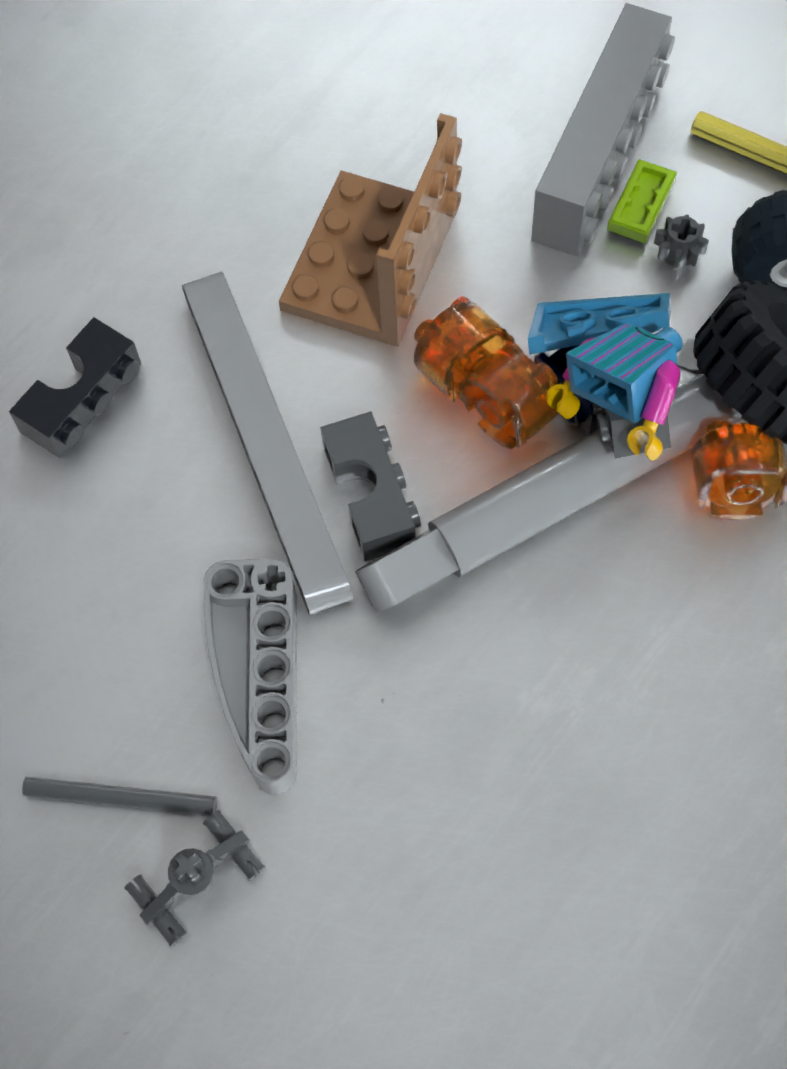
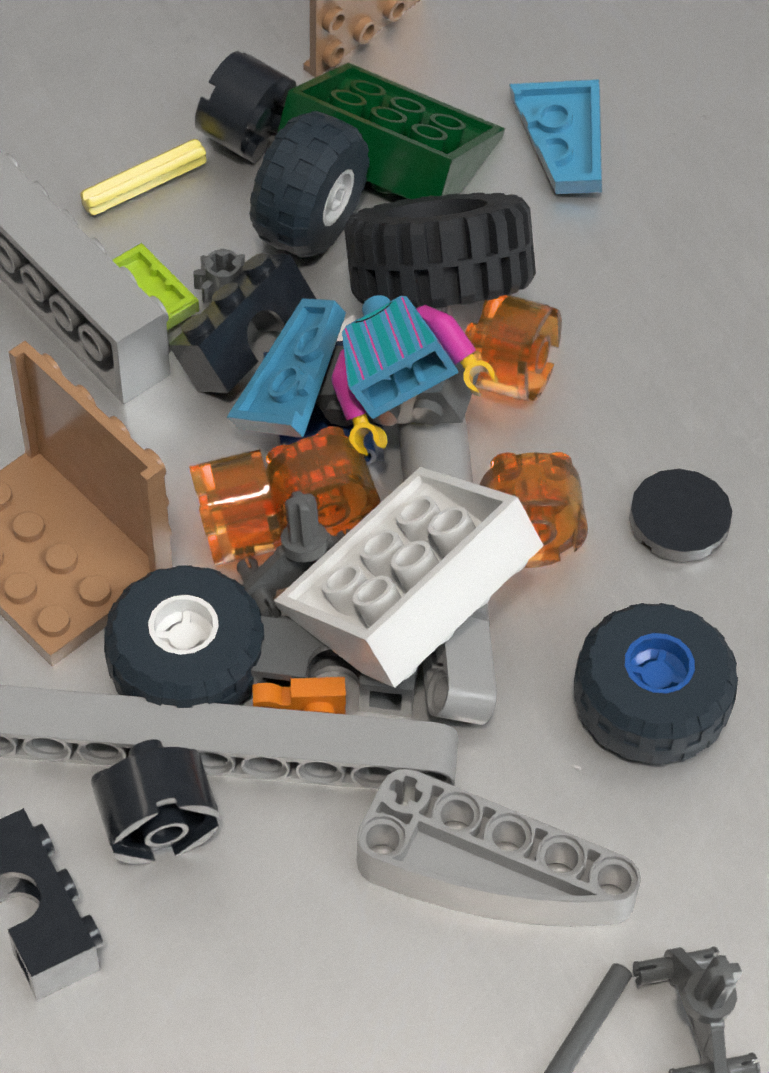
camera: 70 degrees left, 10 degrees down
none -> black brick [90,739,220,864]
none -> black wheel [104,565,264,708]
none -> black arch [169,253,316,393]
none -> dark grey axle [236,490,351,618]
none -> orange plate [252,677,346,714]
none -> white slope [274,467,544,688]
none -> clear orange brick [479,452,588,568]
none -> black wheel [574,603,738,764]
none -> black tile [629,469,733,562]

